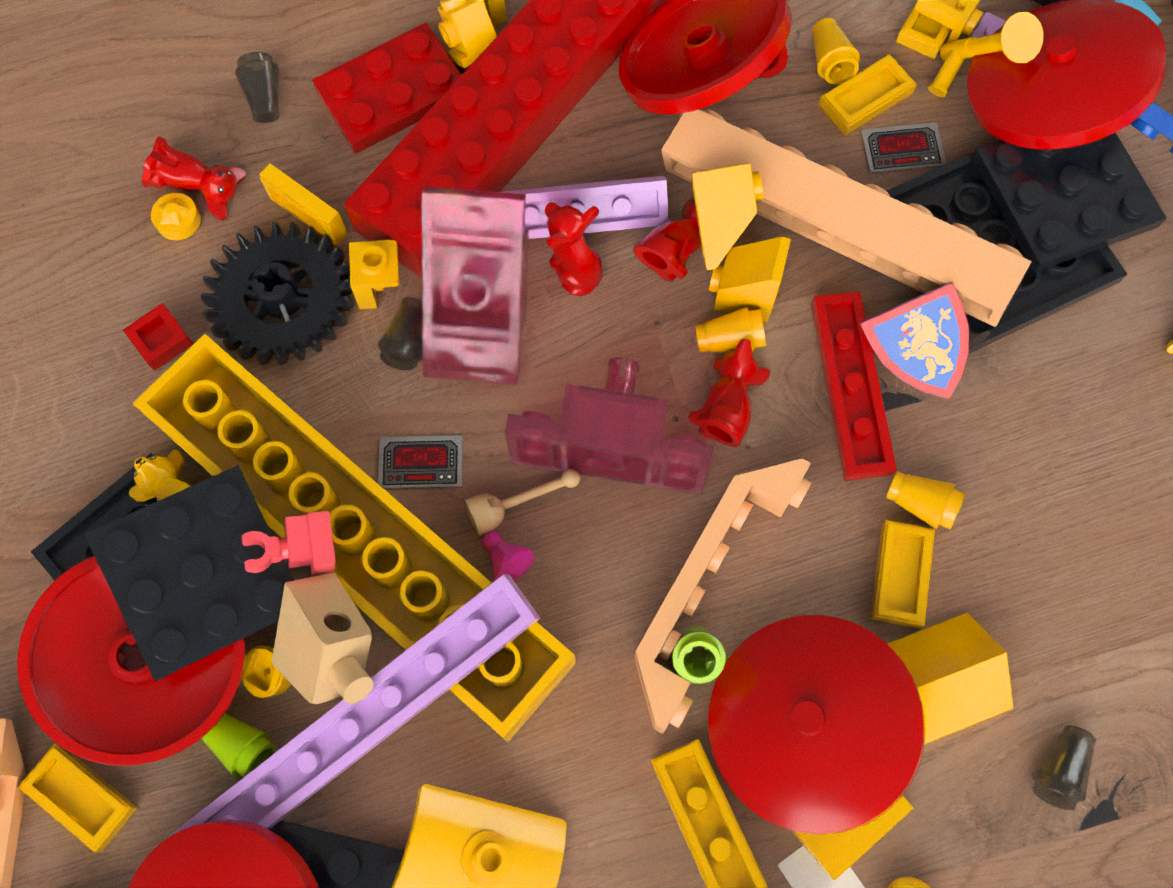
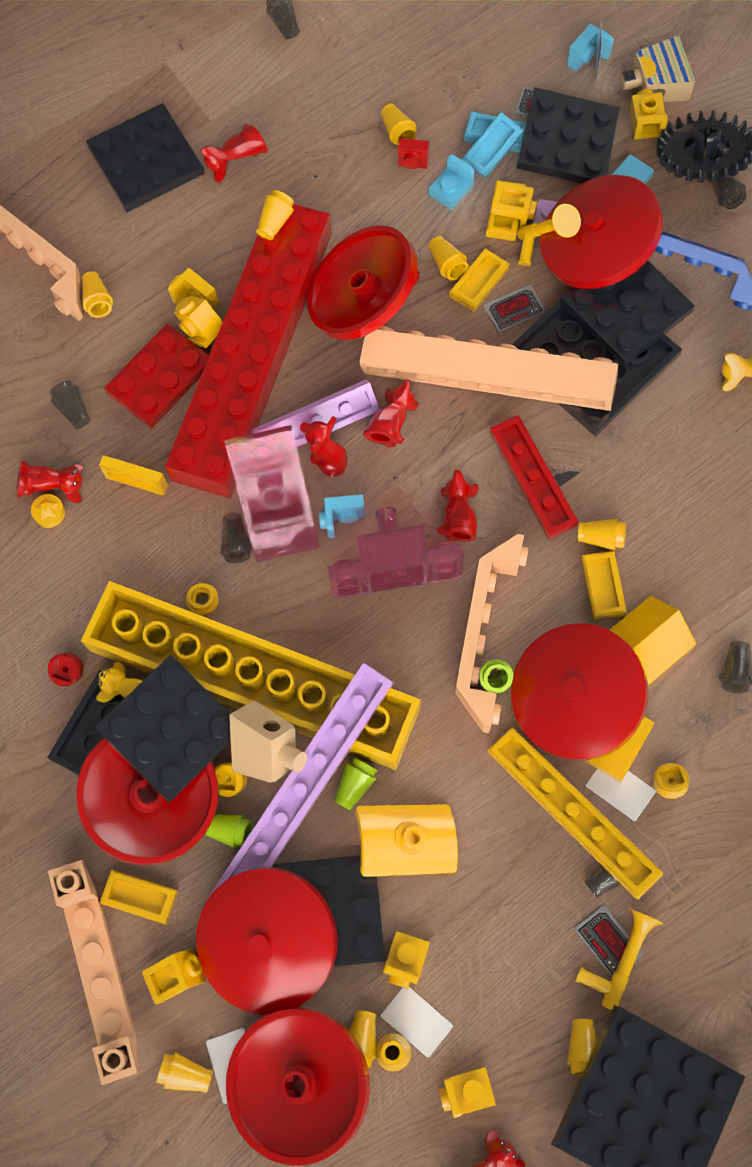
camera: 15 degrees left, 0 degrees up
red plate [123,303,194,371] -> none
black gear [200,221,354,365] -> none
coral piece [242,511,336,577] -> none
yellow bracket [349,240,400,310] -> none
sticker [378,435,463,488] -> none
tan hinge [464,469,580,536] -> none
dark pink rock [481,531,535,582] -> none
yellow slope [690,162,764,270] -> none
yellow cone [695,306,766,353] -> none
yellow slope [708,237,791,323] -> none
shield [860,281,969,399] -> none
none -> red tile [48,652,84,687]
none -> yellow plate [186,583,219,616]
none -> medium azure bracket [319,494,365,538]
none -> lime cone [333,757,377,810]

